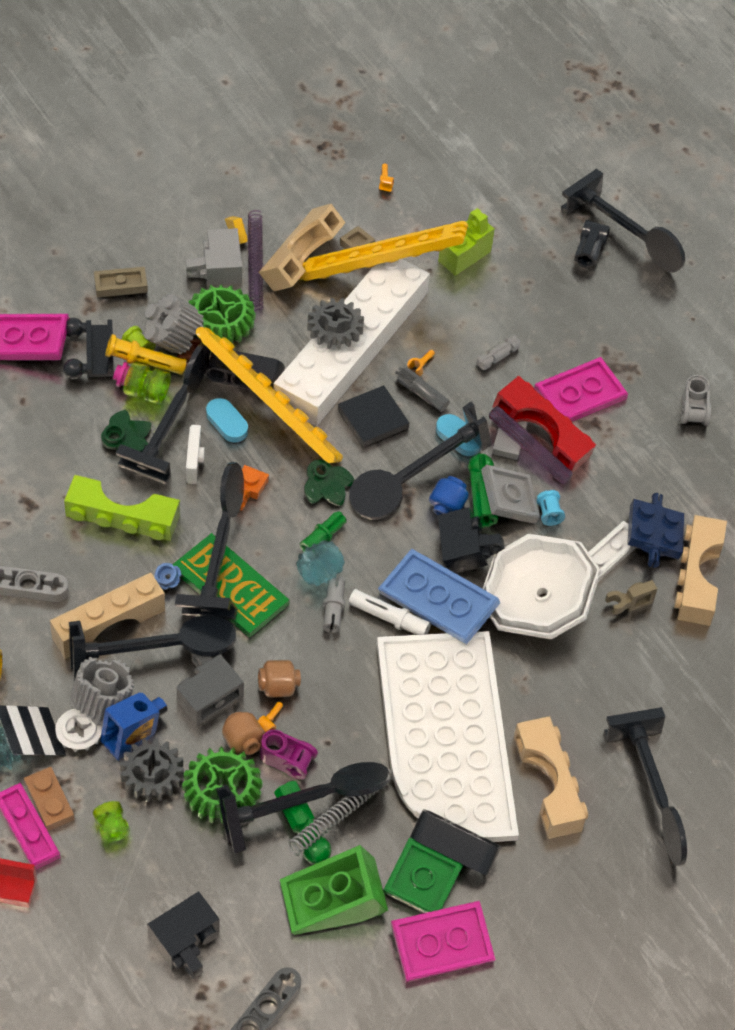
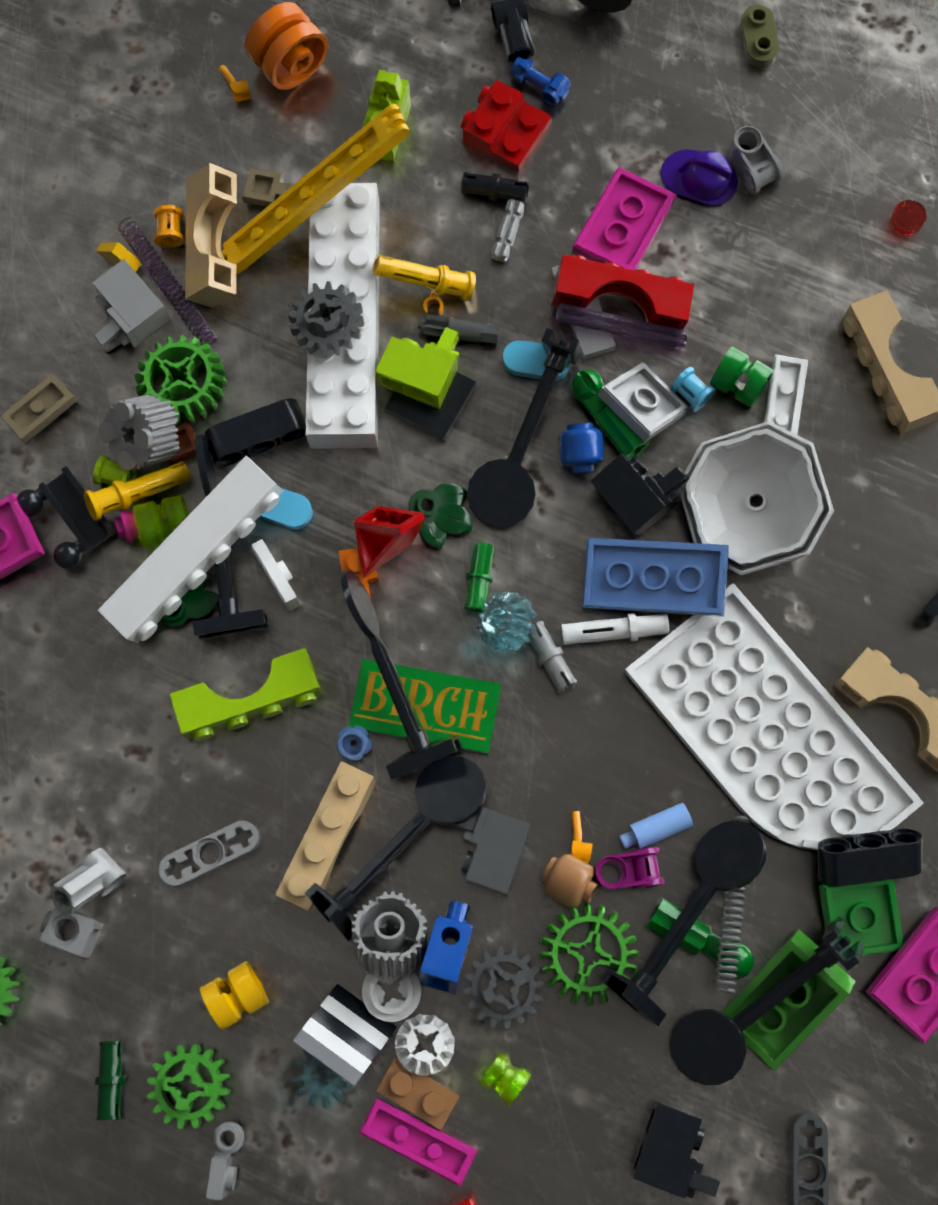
camera: 25 degrees left, 20 degrees up
yellow hinge [196,327,343,463] -> none
medium nougat head [258,660,301,698] -> none
dark tan plate [605,580,658,614] -> none
dark blue plate [627,493,685,568] -> none
none -> white brick [98,456,284,643]
none -> light orange bush [154,204,184,248]
none -> orange wheel [244,2,329,90]
none -> red slope [353,506,425,578]
none -> yellow pin [372,254,476,301]
none -> lime hinge [375,327,460,409]
none -> white gear [395,1014,455,1076]
none -> red plate [461,79,552,173]
none -> black pin [461,172,529,203]
none -> blue bar [510,57,571,106]
none -> light blue cylinder [619,802,693,849]
none -> dark purple piece [661,149,738,206]
none -> black piece [671,916,864,1085]
none -> green wheel [710,346,774,408]

